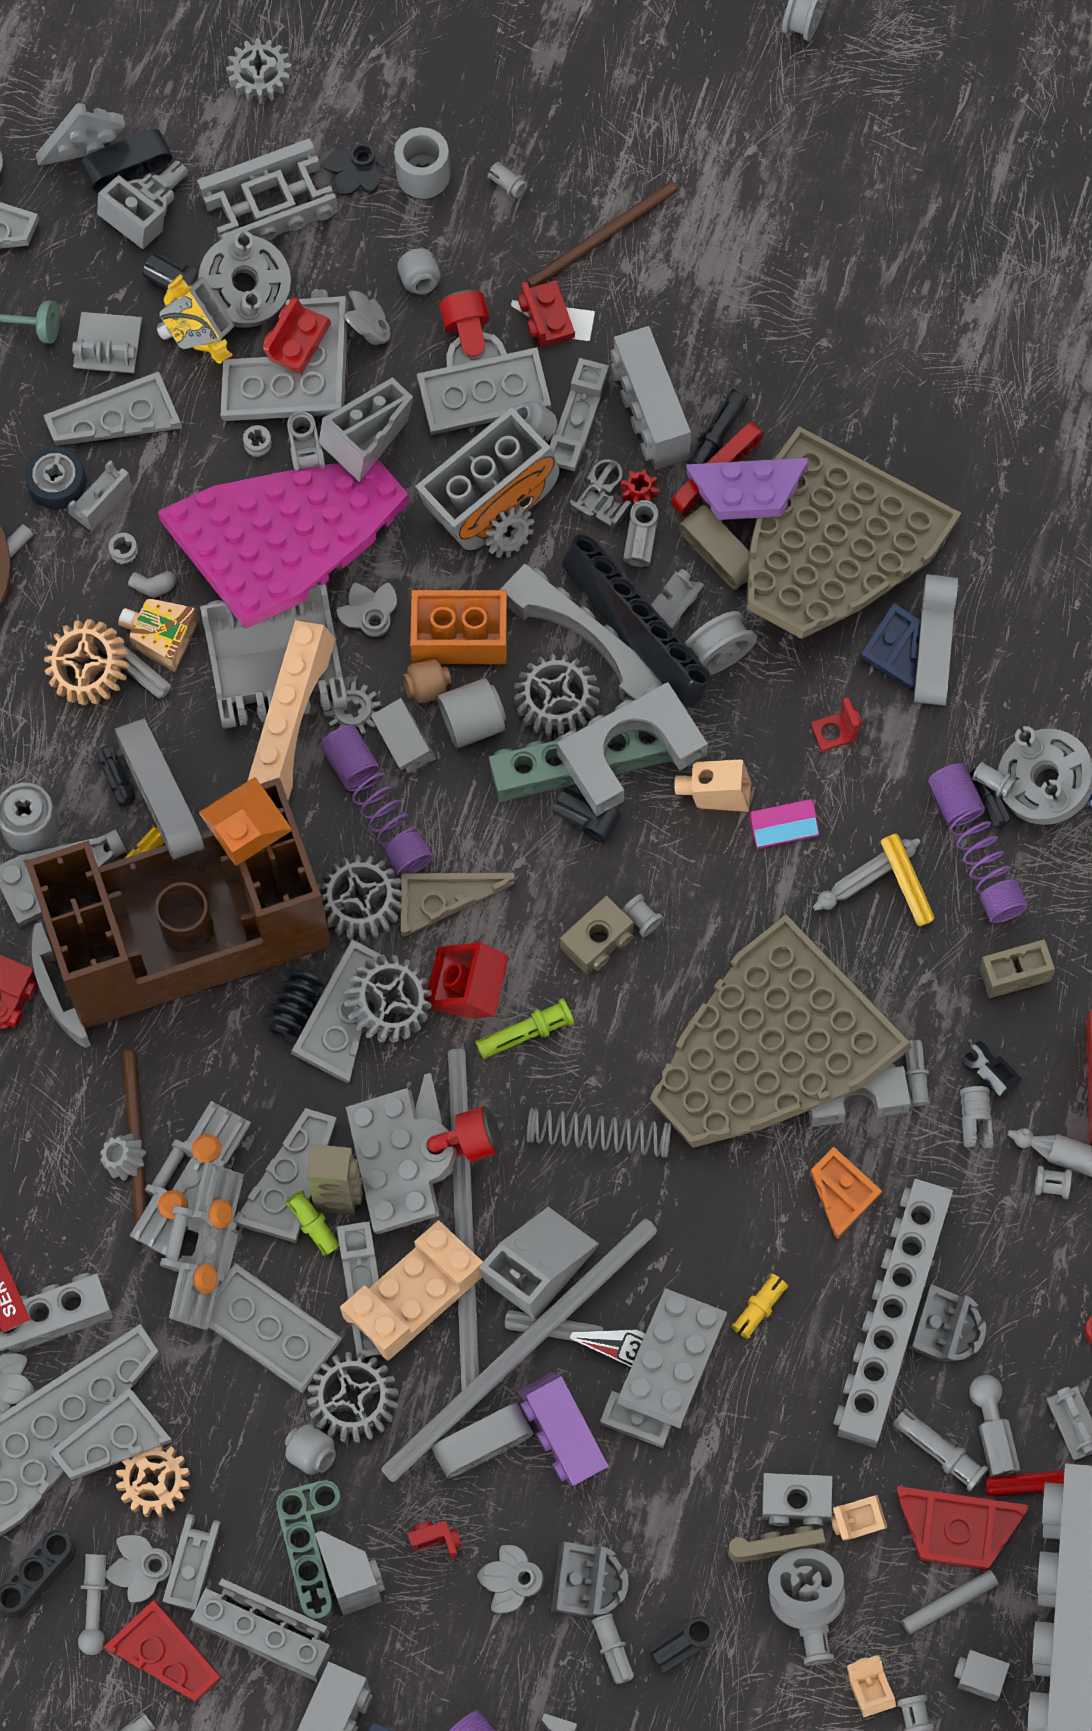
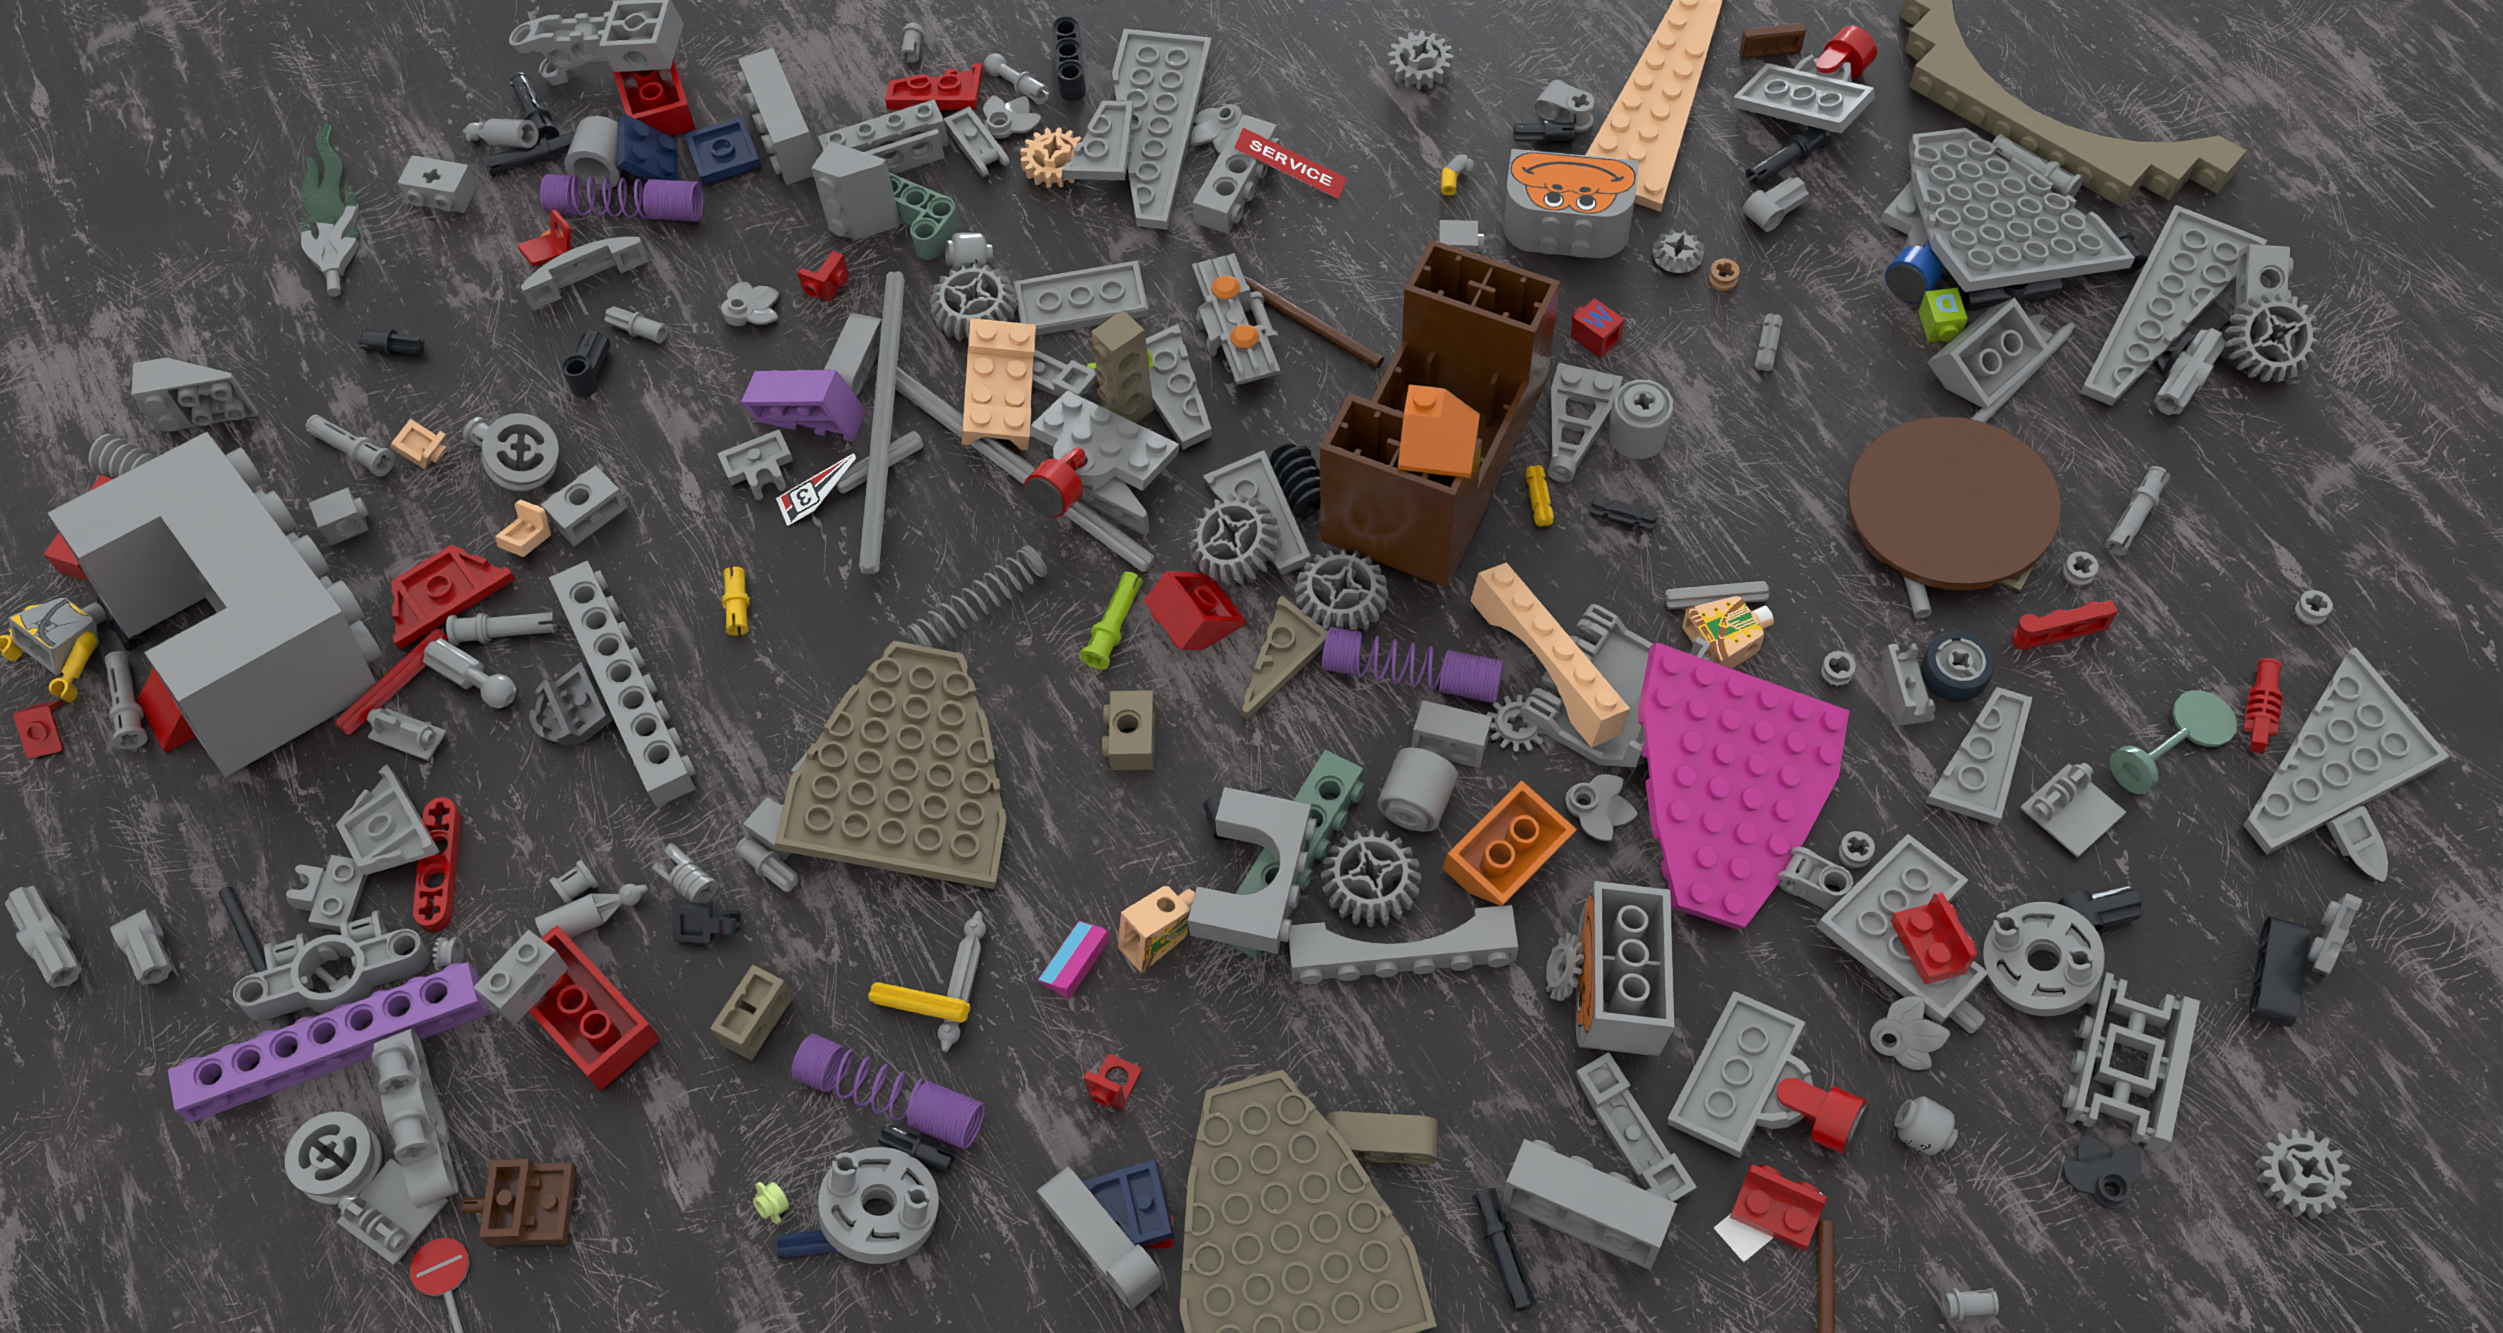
camera: 135 degrees right, 10 degrees down
light nougat gear [44,619,130,705] -> none
light grey brick [97,161,188,249] -> none
light grey piece [100,1134,146,1181] -> none
light grey beam [114,718,204,860] -> none
light grey arm [128,571,177,598] -> none
torso [157,274,234,364] -> none
light grey piece [160,1162,244,1330] -> none
light grey wedge [319,377,413,482] -> none
light grey piece [394,127,450,199] -> none
medium nougat head [402,659,451,703] -> none
light grey slope [479,1207,599,1320] -> none
light grey head [515,401,557,443] -> none
flat silver slope [551,1541,628,1617] -> none
black beam [562,534,712,707] -> none
flat silver piece [570,459,631,530] -> none
light grey plate [617,1288,727,1428] -> none
red gear [621,469,659,505] -> none
light grey bush [622,894,664,937] -> none
light grey piece [623,500,658,568] -> none
light grey hinge [651,569,704,629] -> none
red beam [670,422,765,515] -> none
light grey wheel [685,611,757,675] -> none
medium lavender wing [687,458,808,520] -> none
dark tan plate [728,1525,825,1563] -> none
orange wing [810,1147,882,1239] -> none
light grey piece [901,1570,998,1635] -> none
light grey pin [972,762,1016,797] -> none

